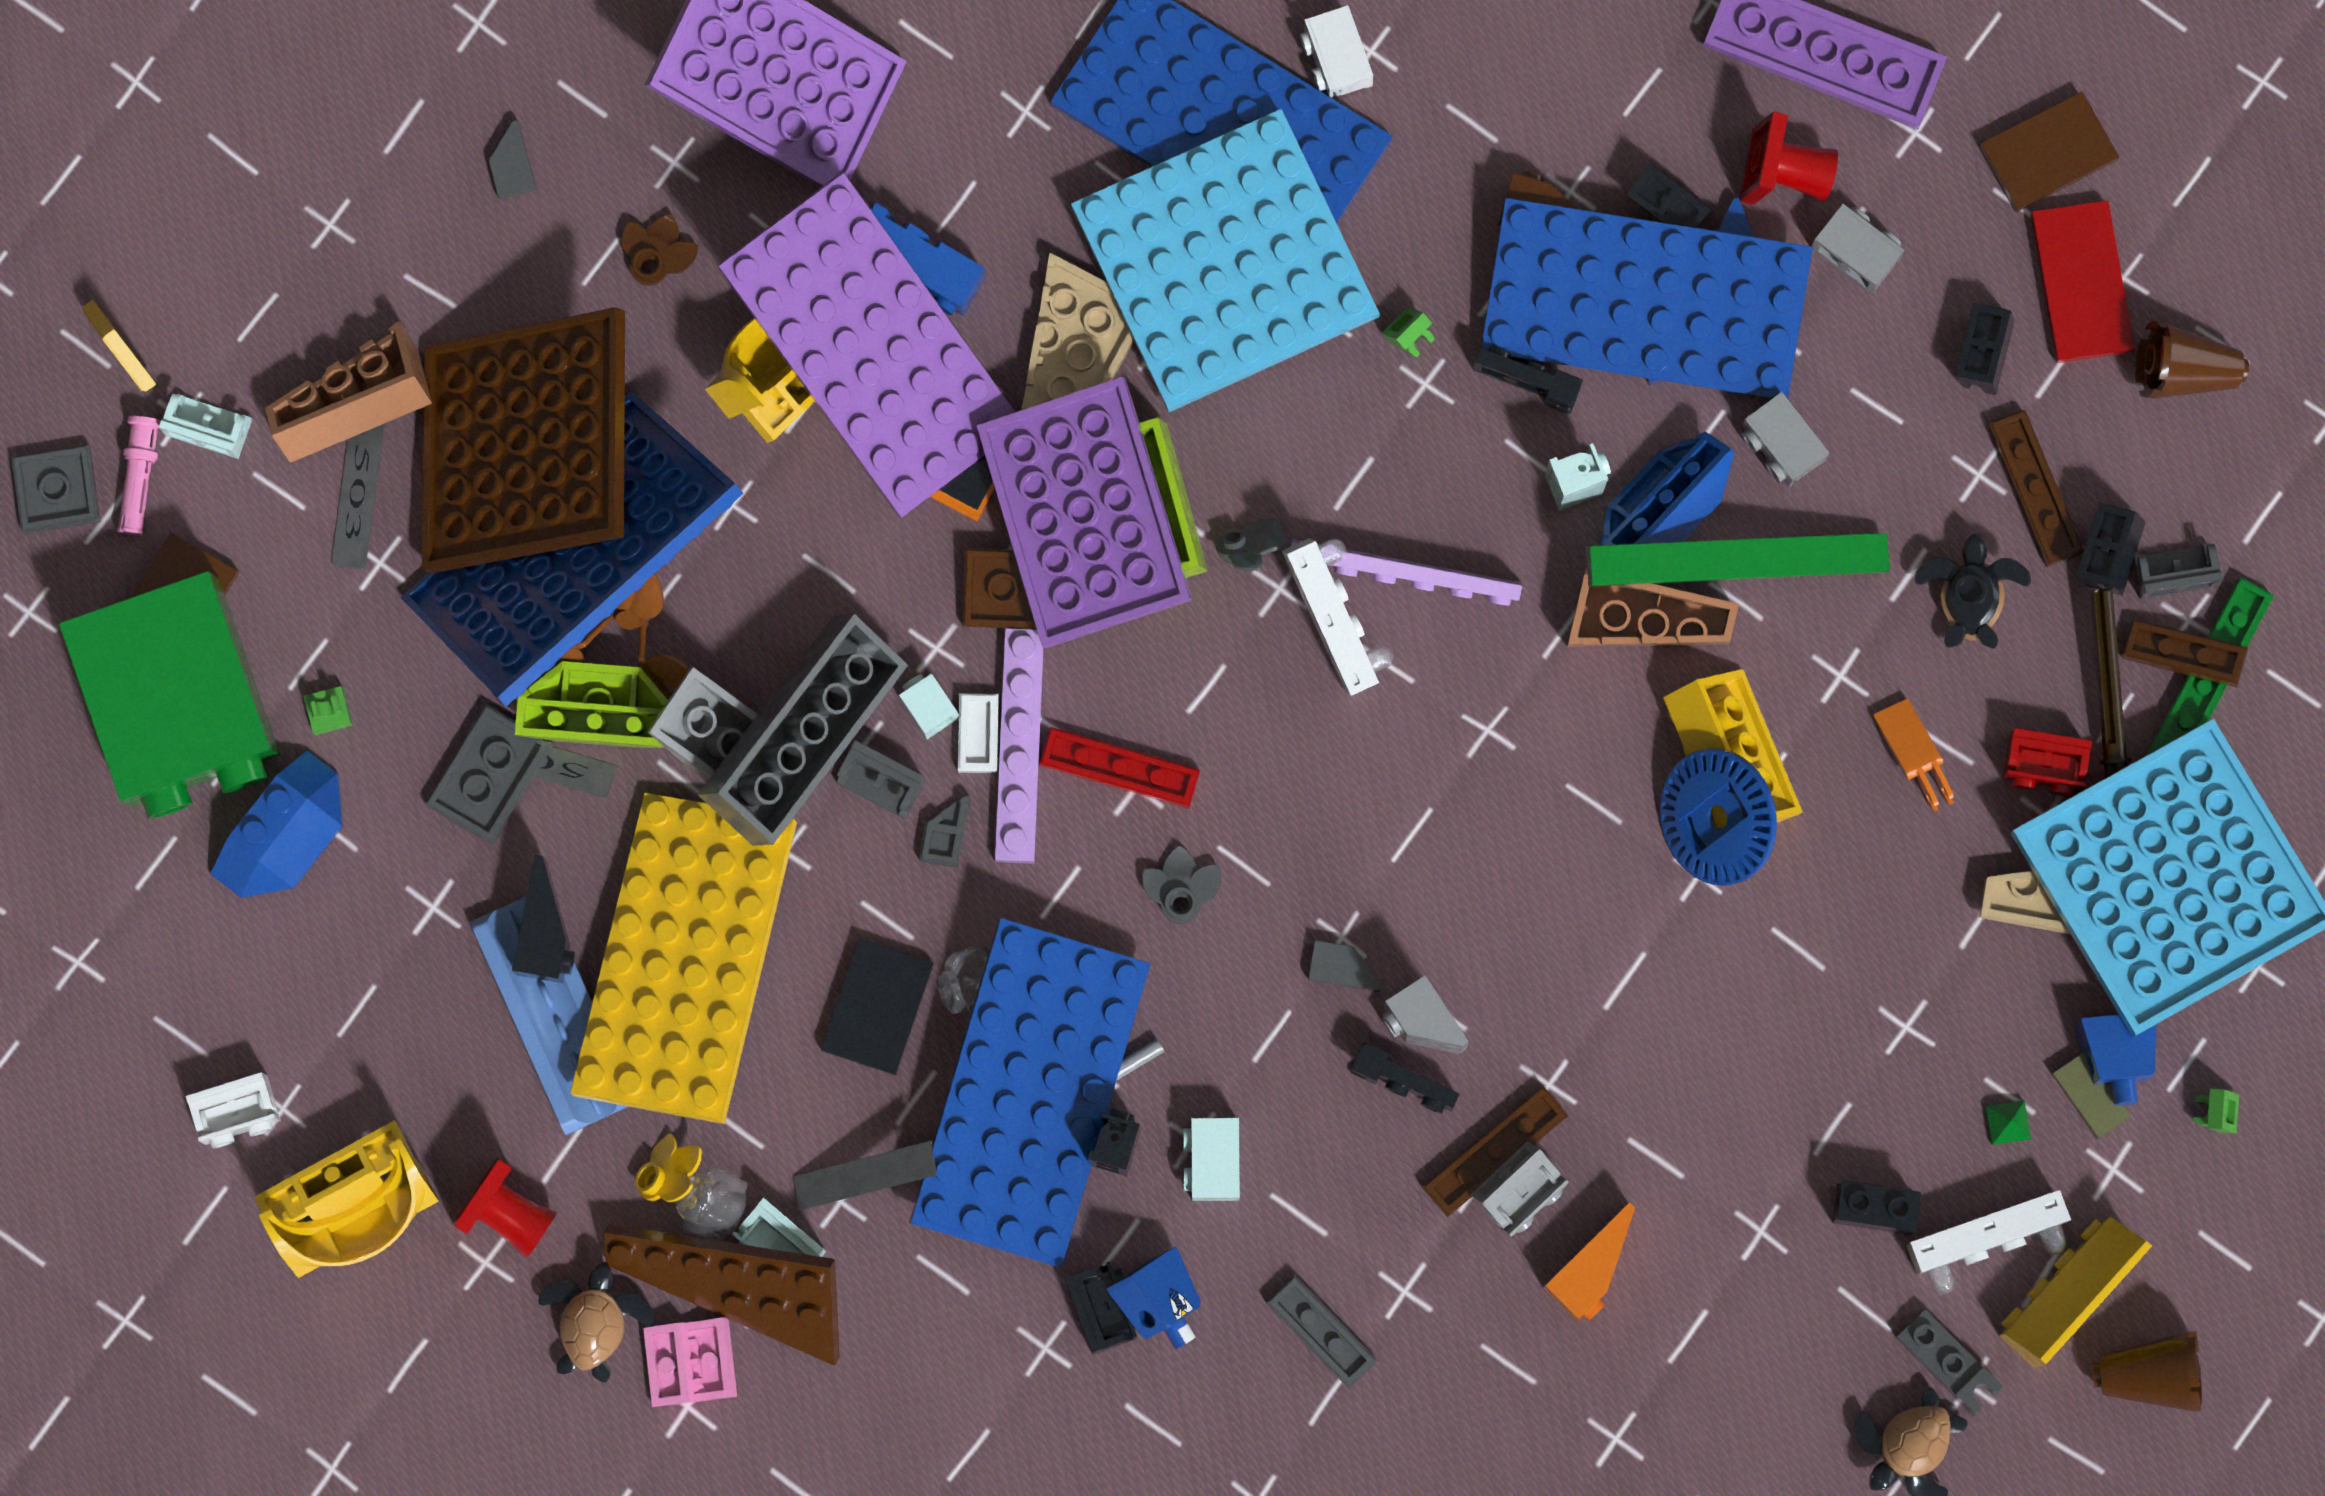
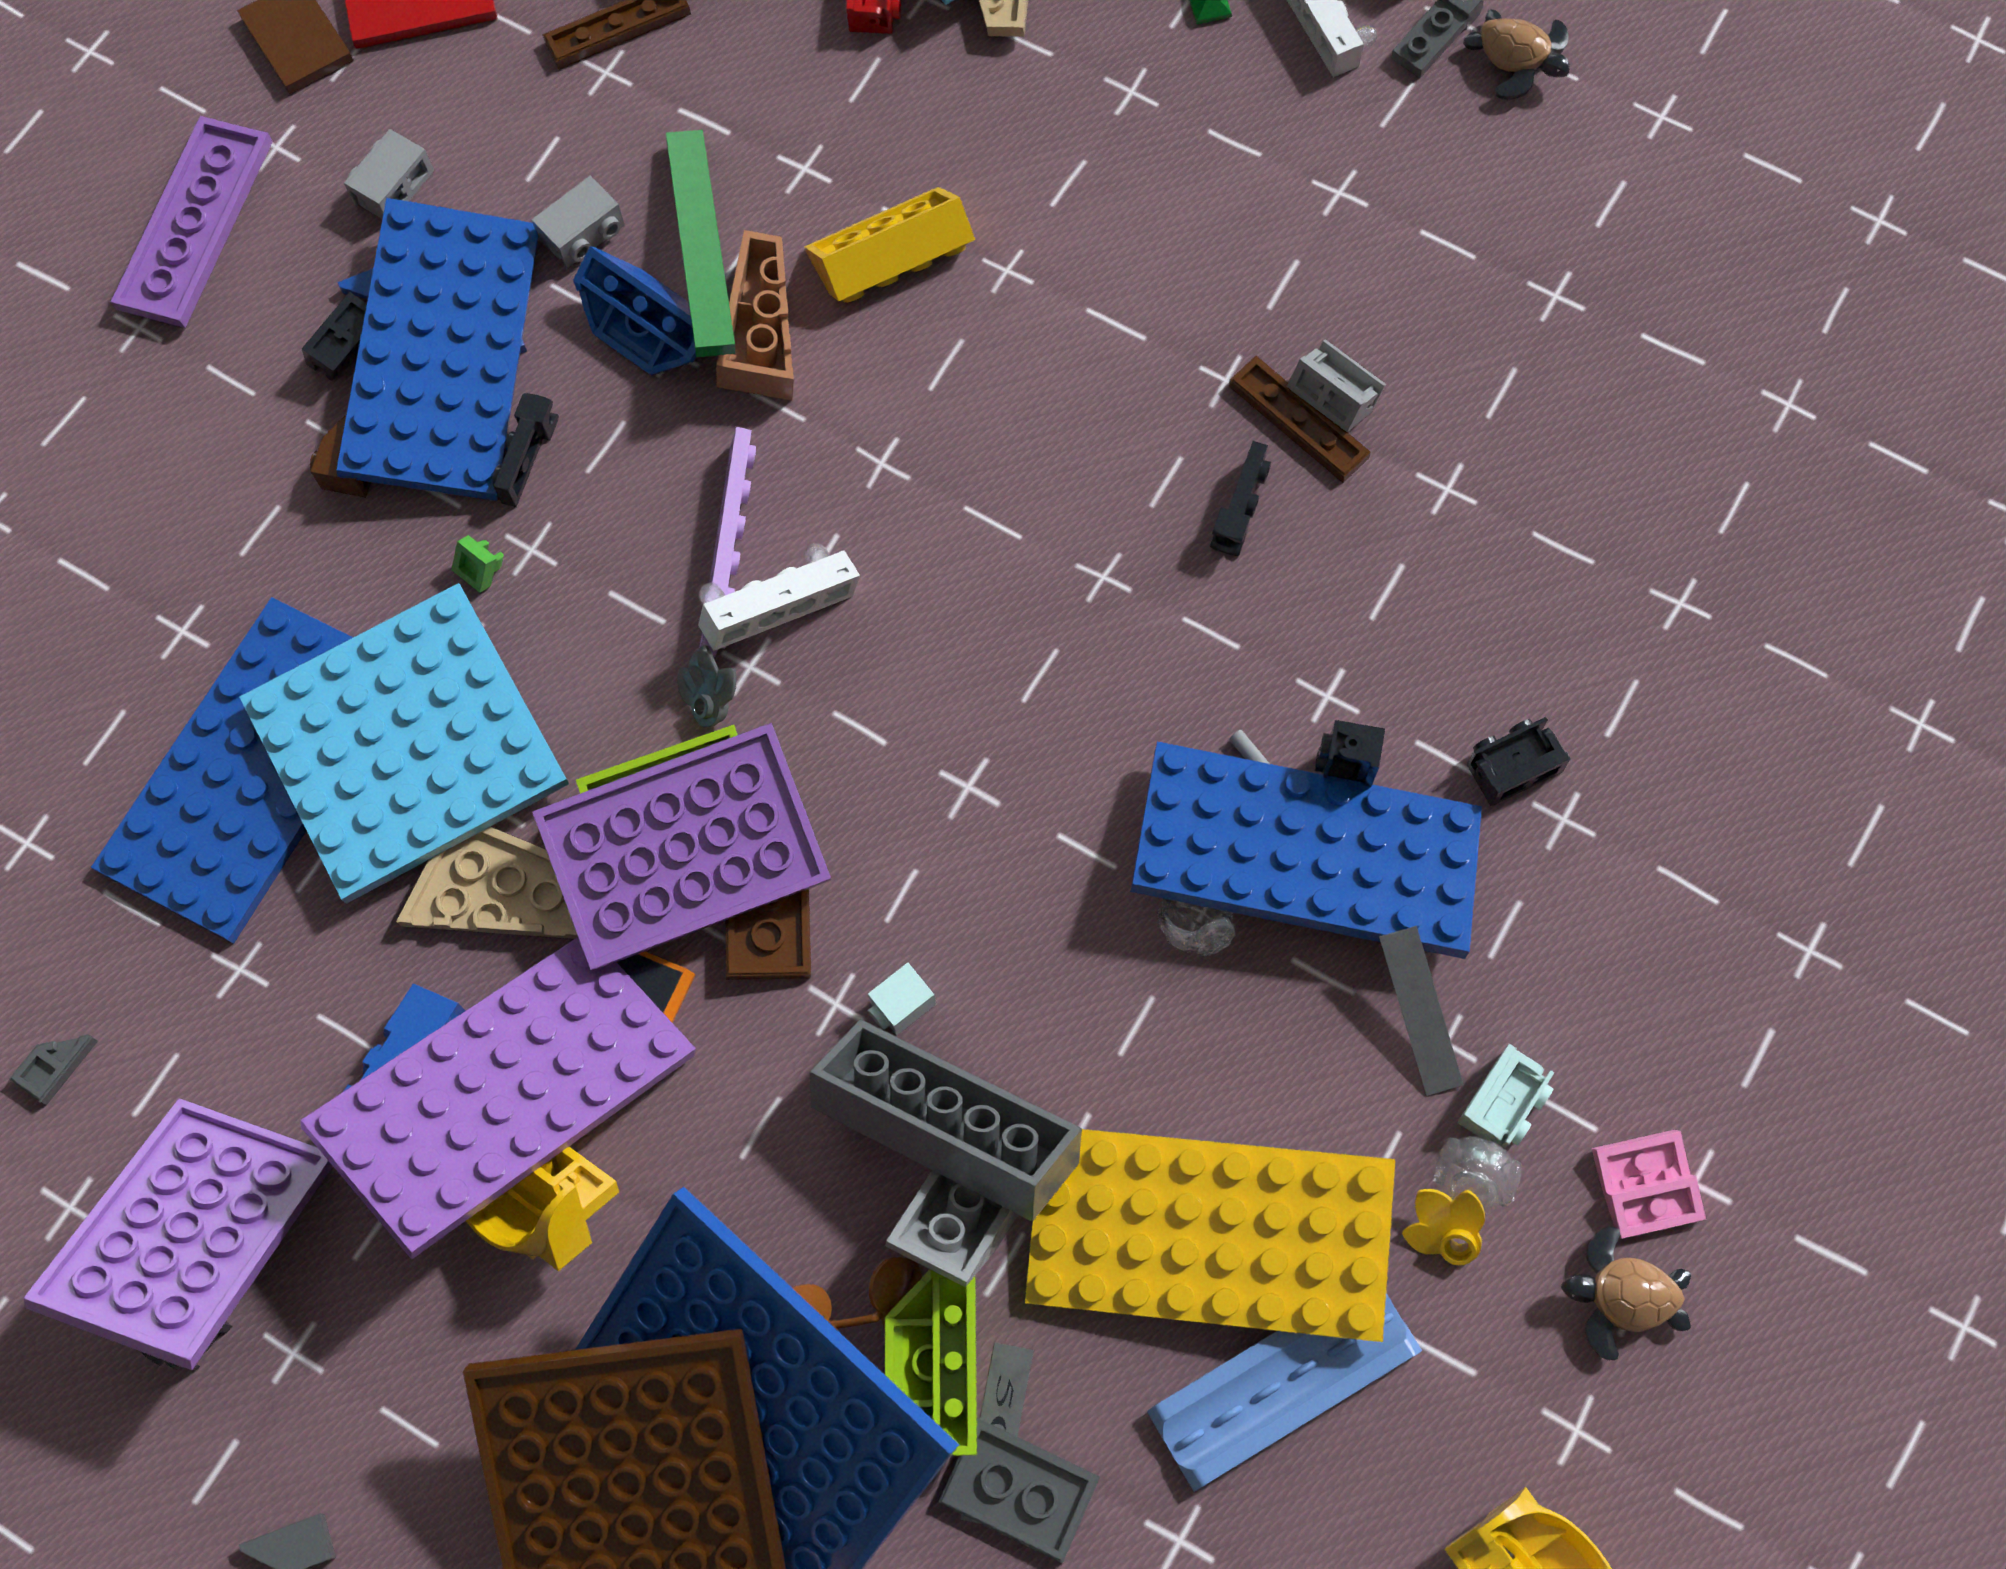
camera: 95 degrees left, 10 degrees down
red plant [452,1158,557,1258] -> none
black slope [512,855,575,983] -> none
reddish brown wing [604,1224,840,1366] -> none
reddish brown plate [622,214,698,286] -> none
black tile [821,939,934,1076] -> none
dark grey hinge [836,740,926,820] -> none
dark grey tile [919,795,970,868] -> none
white tile [958,693,999,773] -> none
lavender plate [995,628,1044,864] -> none
red tile [1039,727,1200,809] -> none
blue torso [1107,1246,1201,1349] -> none
dark grey plate [1143,846,1221,924] -> none
light aqua brick [1184,1118,1240,1201] -> none
dark grey tile [1266,1275,1378,1389] -> none
white hinge [1300,5,1373,99] -> none
dark grey tile [1308,941,1381,992] -> none
light grey slope [1381,975,1469,1054] -> none
orange slope [1543,1202,1635,1322] -> none
light aqua hinge [1545,443,1611,511] -> none
blue piece [1660,748,1777,886] -> none
red plant [1739,111,1838,206] -> none
black hinge [1832,1180,1921,1235] -> none
orange arm [1871,698,1954,812] -> none
black animal [1915,533,2031,649] -> none
black hinge [1955,303,2015,395] -> none

